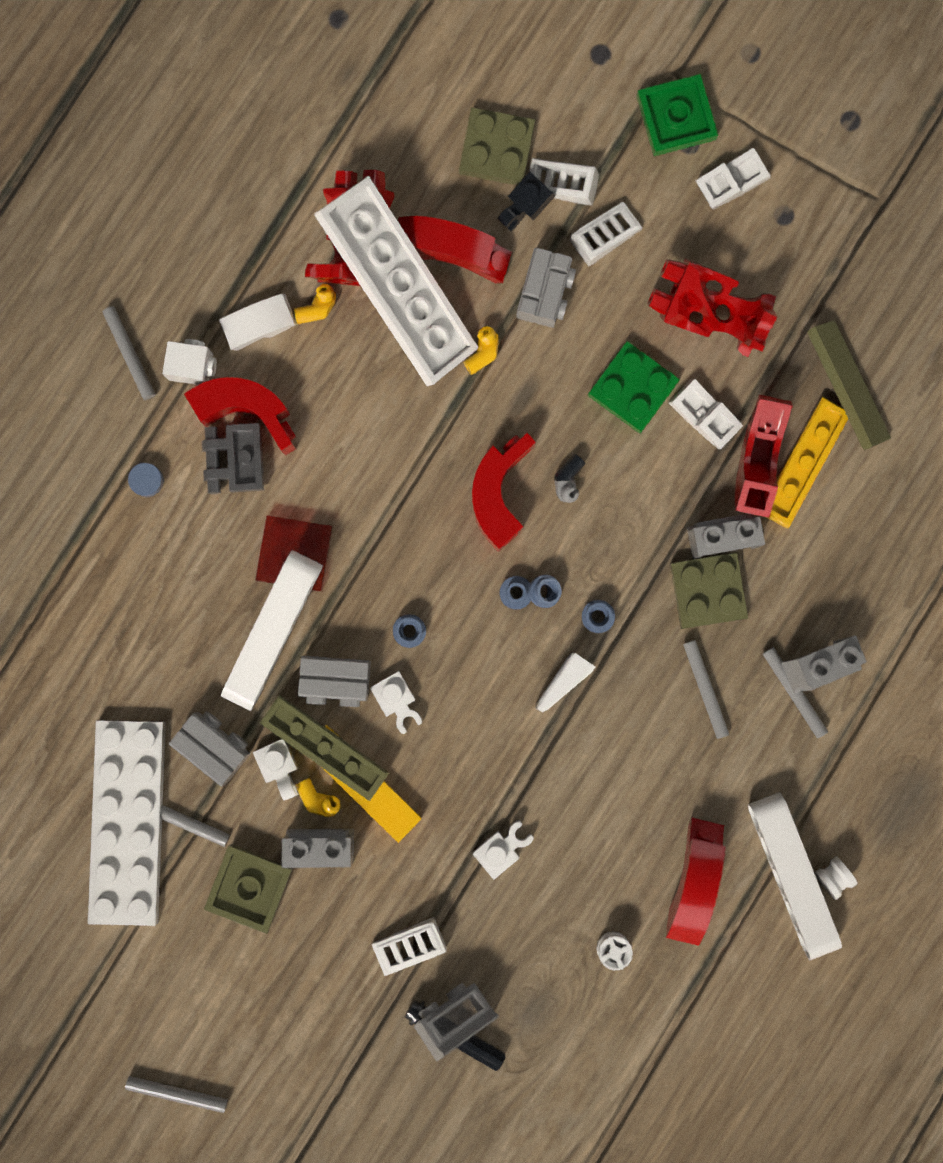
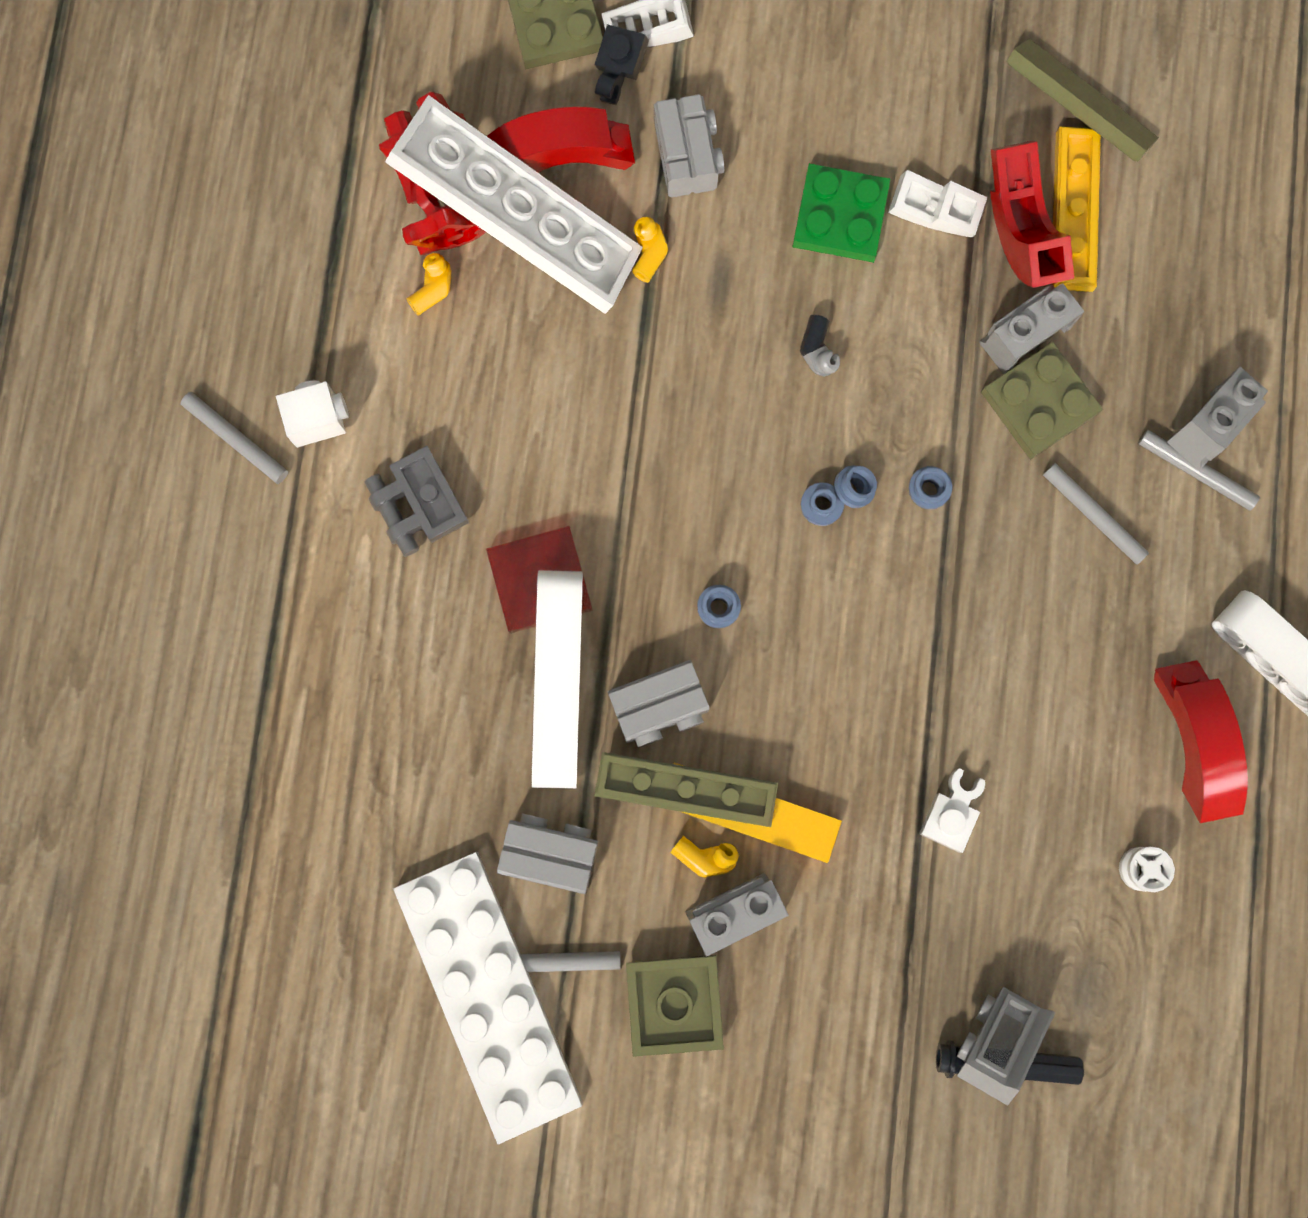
camera: 25 degrees left, 5 degrees down
sand blue tile [128,463,164,497] -> none
red arch [184,377,297,456] -> none
white slope [219,294,297,351] -> none
white plate [253,739,299,801] -> none
white plate [370,671,422,734] -> none
white slope [372,917,447,976] -> none
red arch [472,433,536,552] -> none
white slope [535,653,596,713] -> none
white slope [570,202,642,266] -> none
red hips [647,258,777,357] -> none

